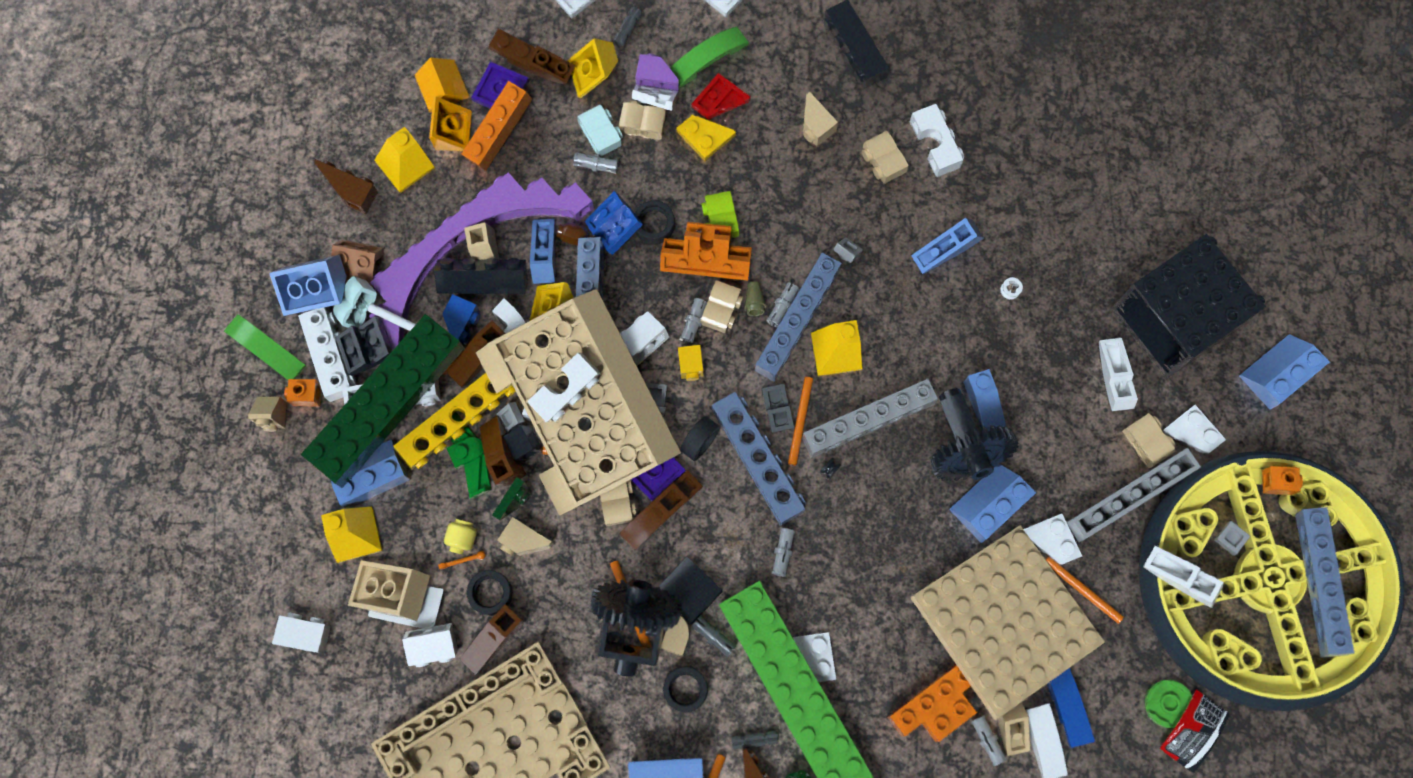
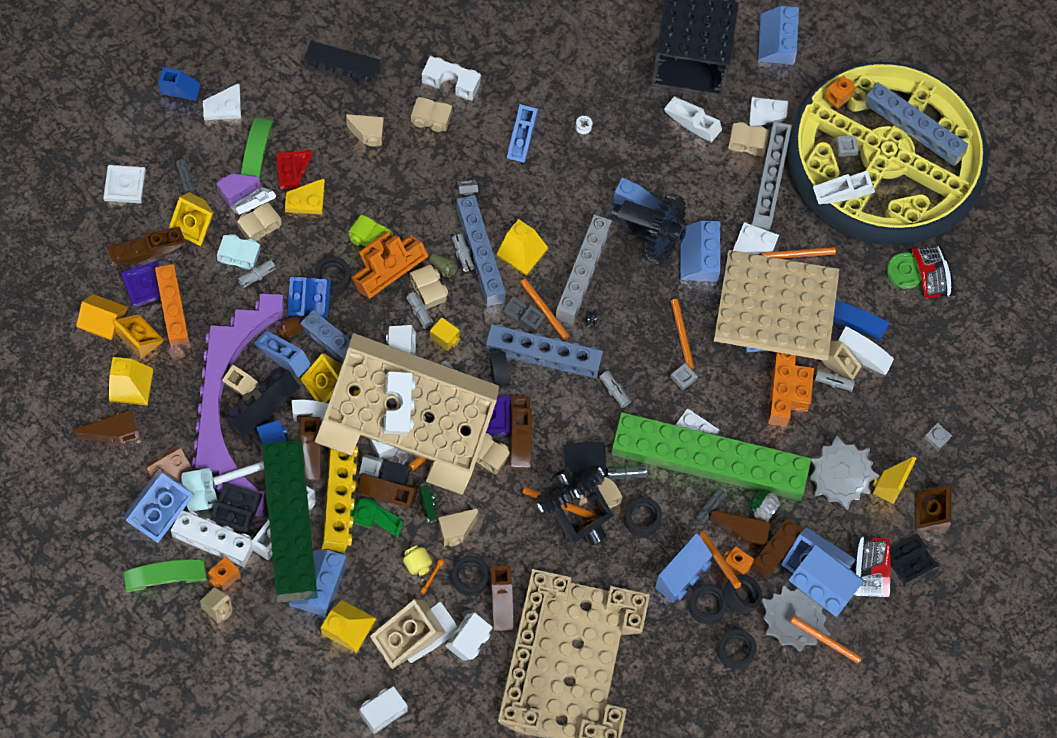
camera: 55 degrees left, 10 degrees down
none -> light grey plate [670,363,698,390]
none -> orange bar [671,299,694,370]

